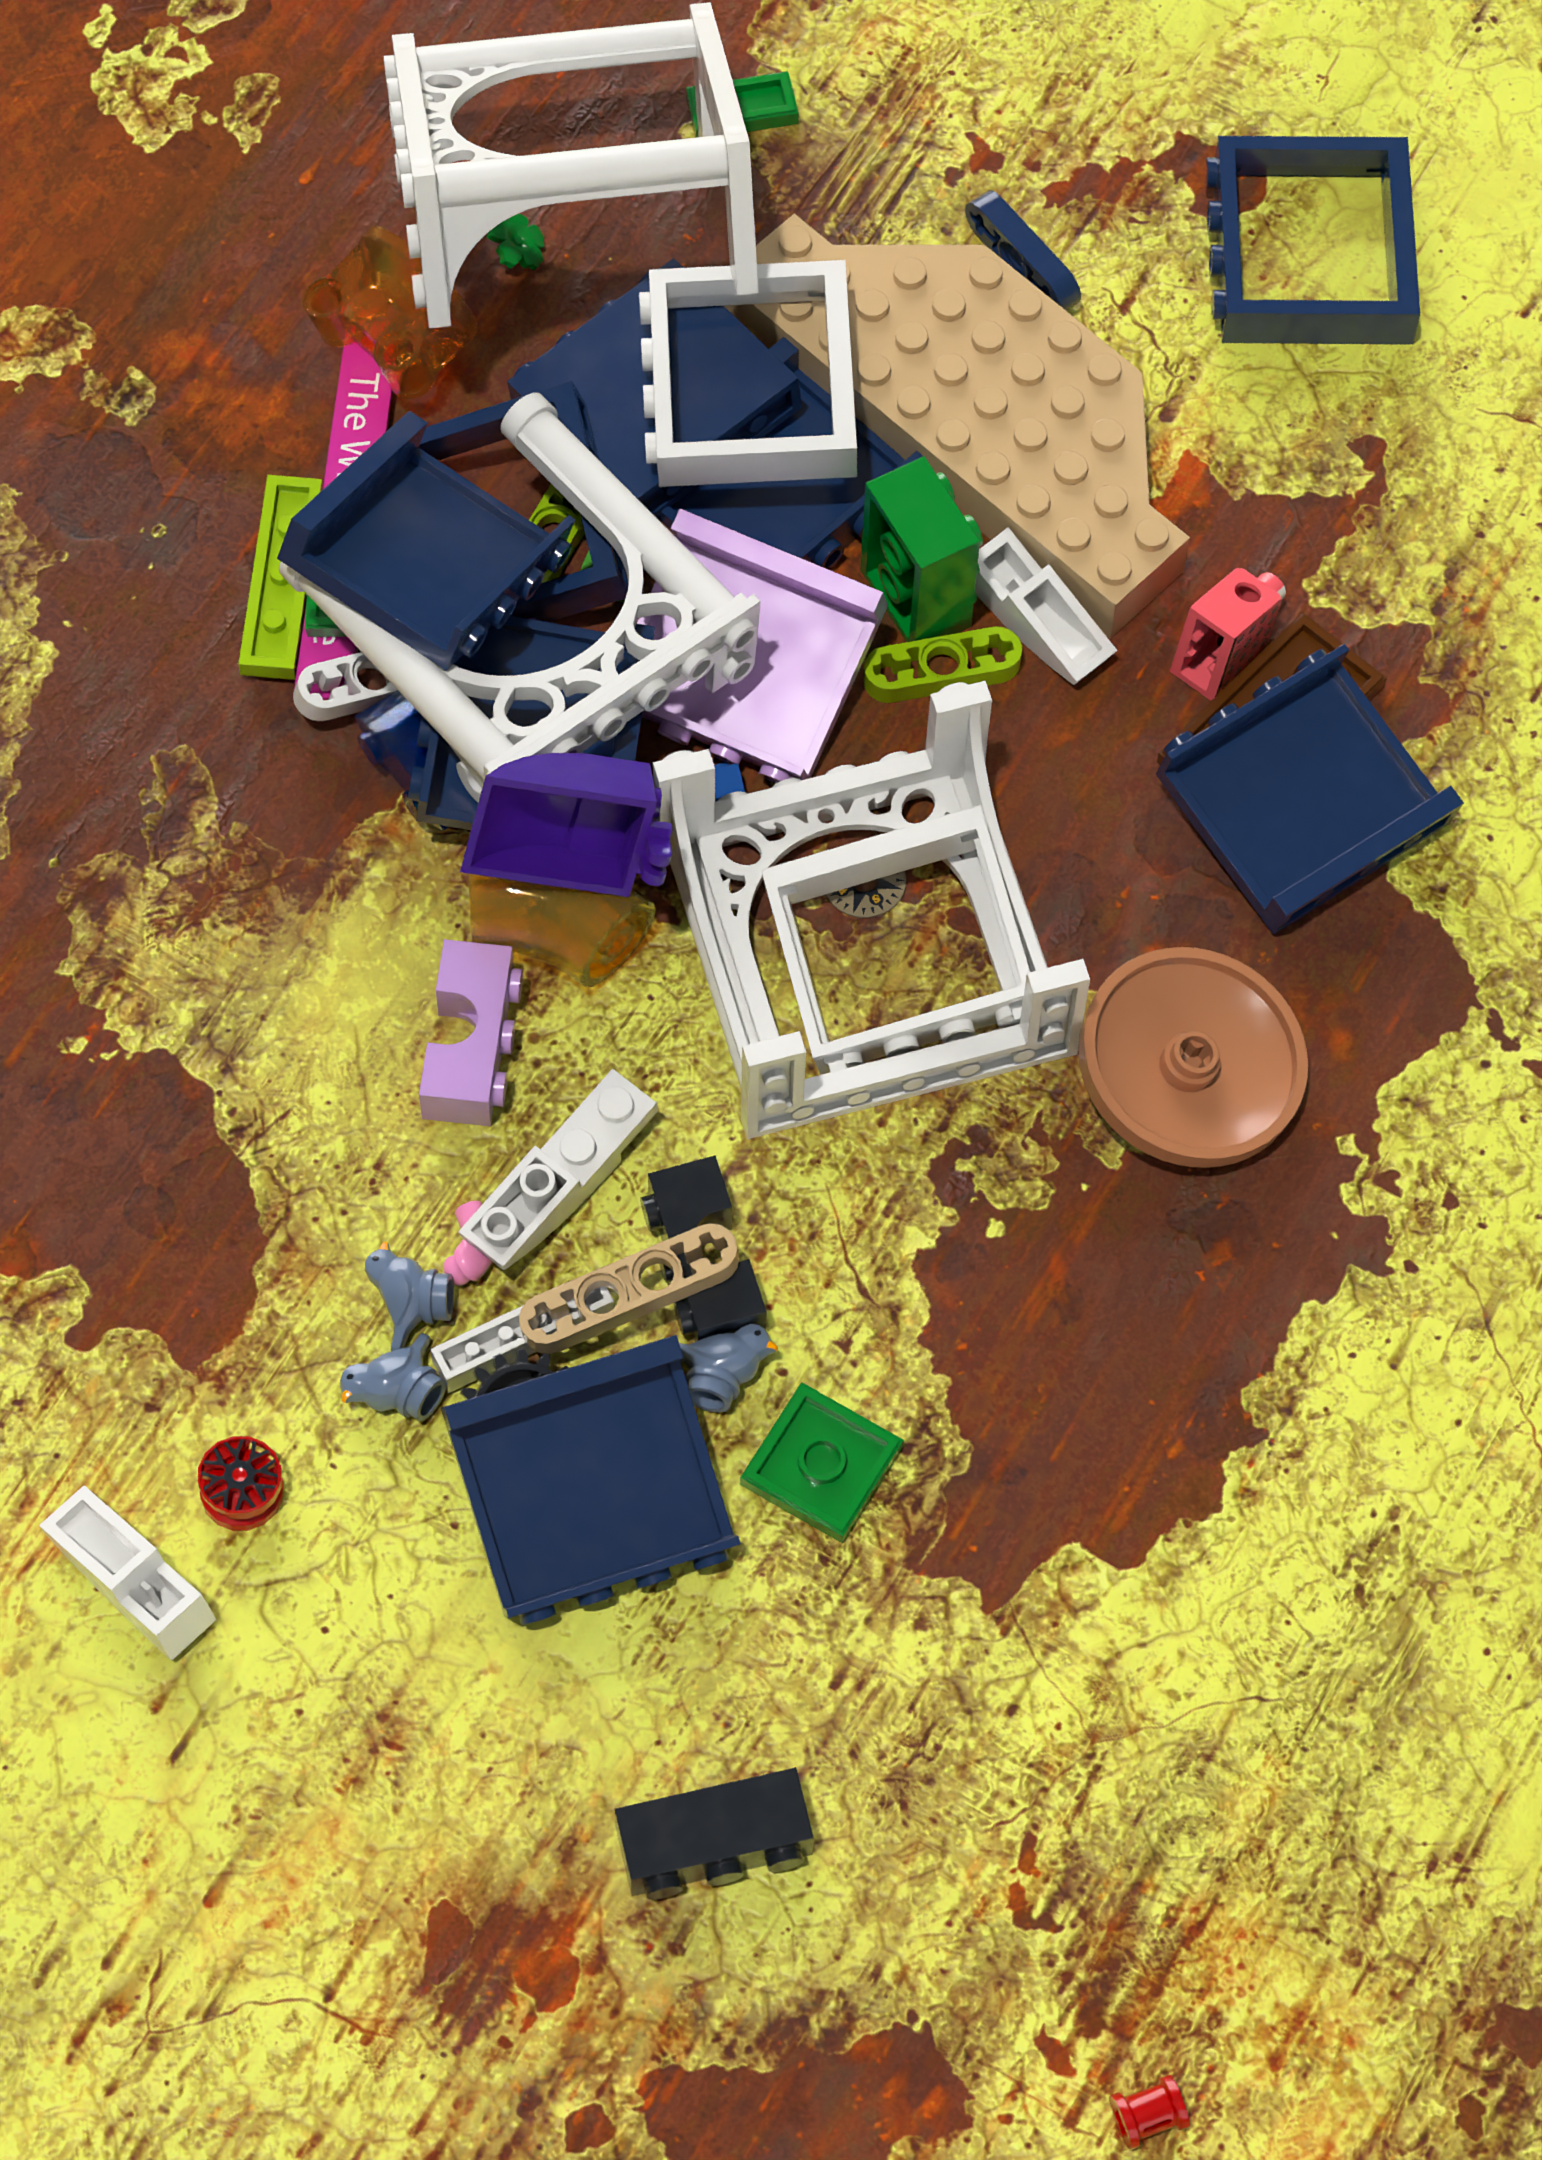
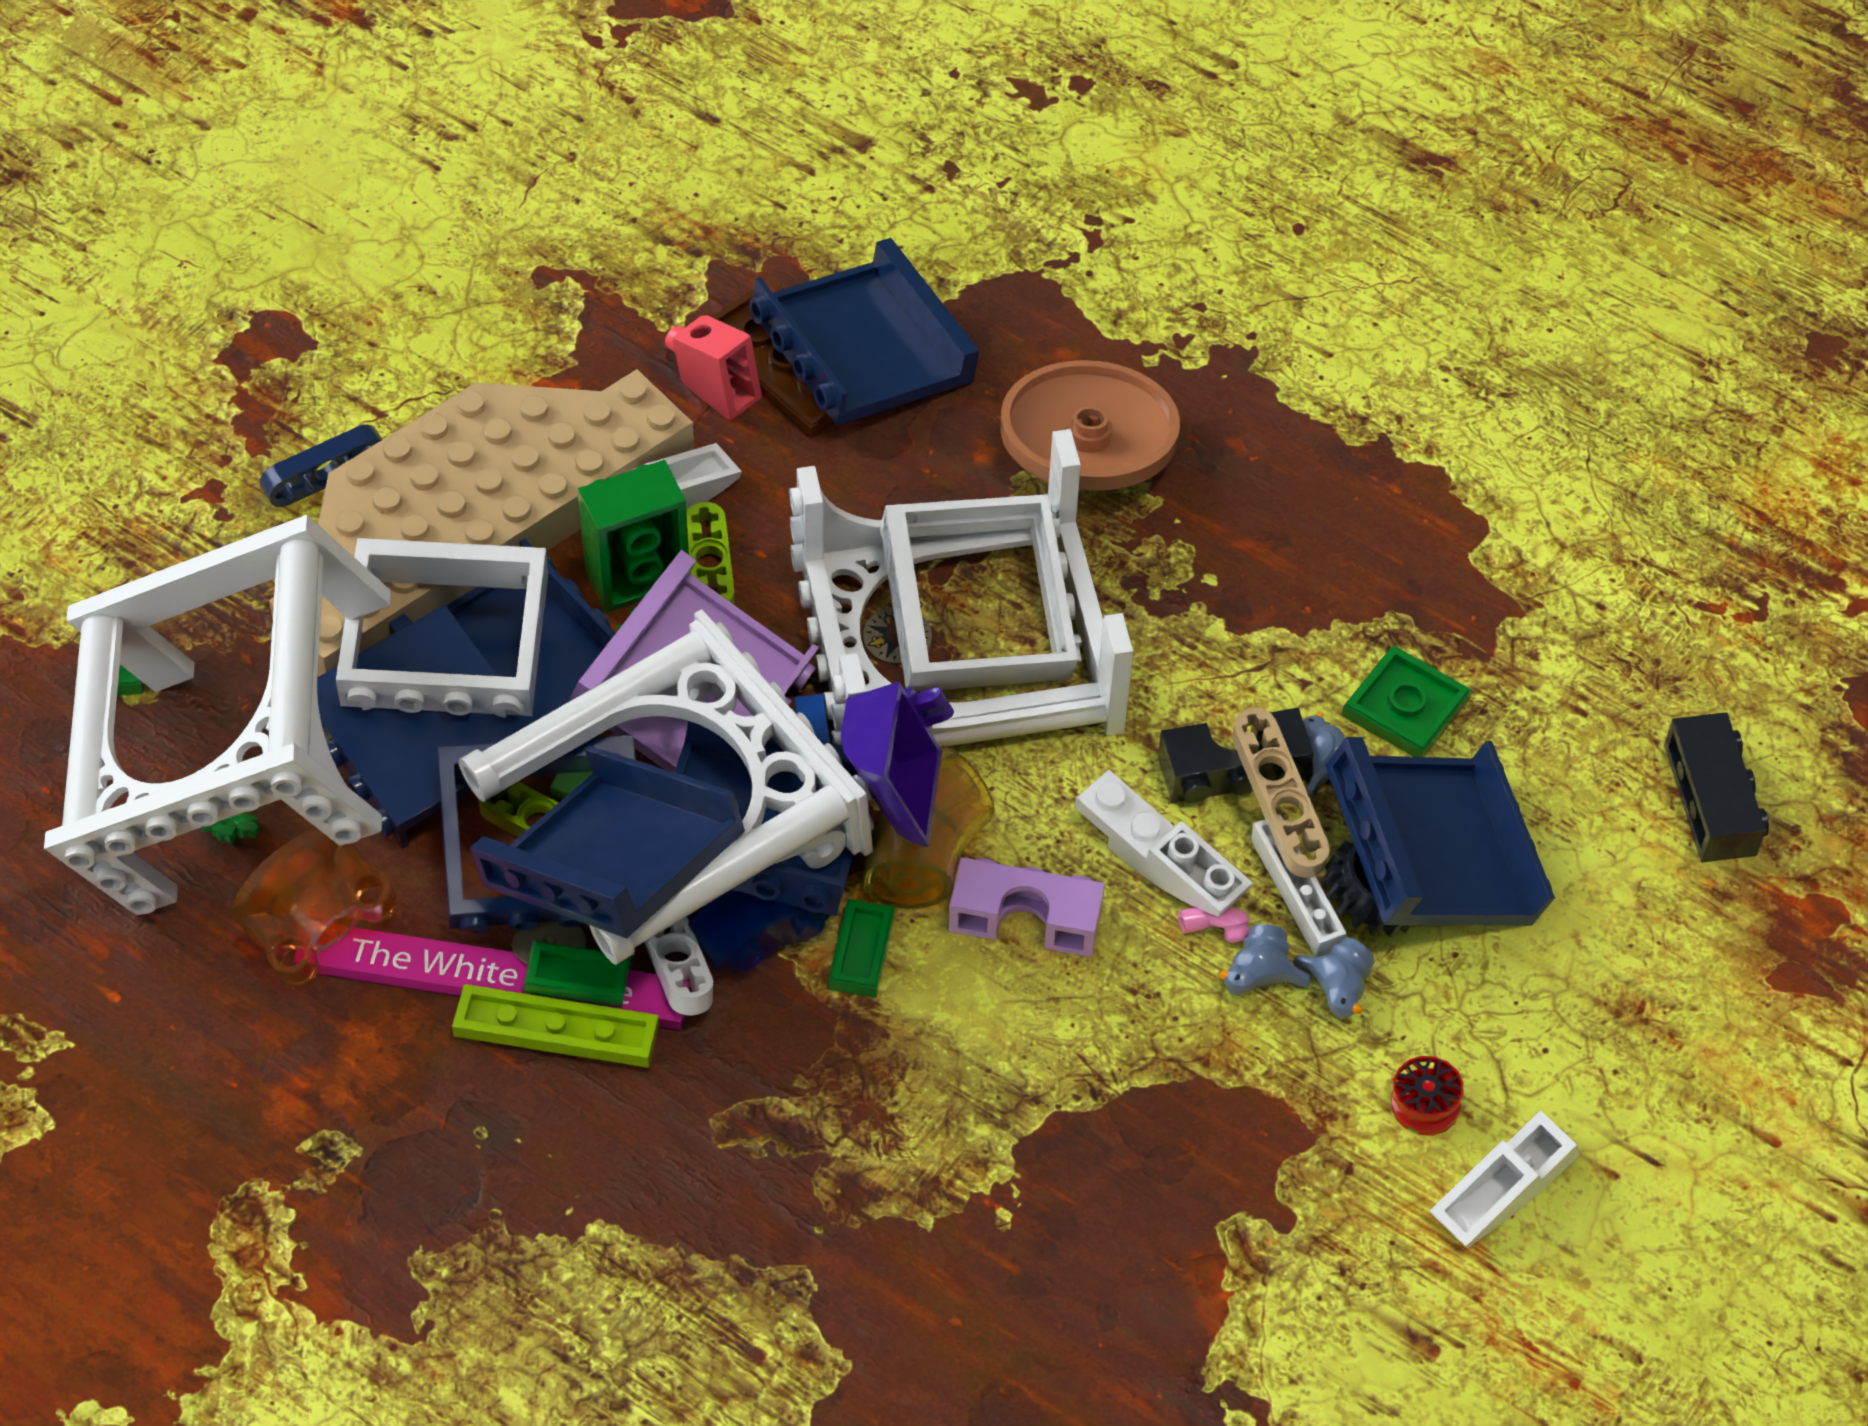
camera: 85 degrees left, 10 degrees down
dark blue window [1205,136,1420,345] -> none
none -> green tile [828,899,895,998]

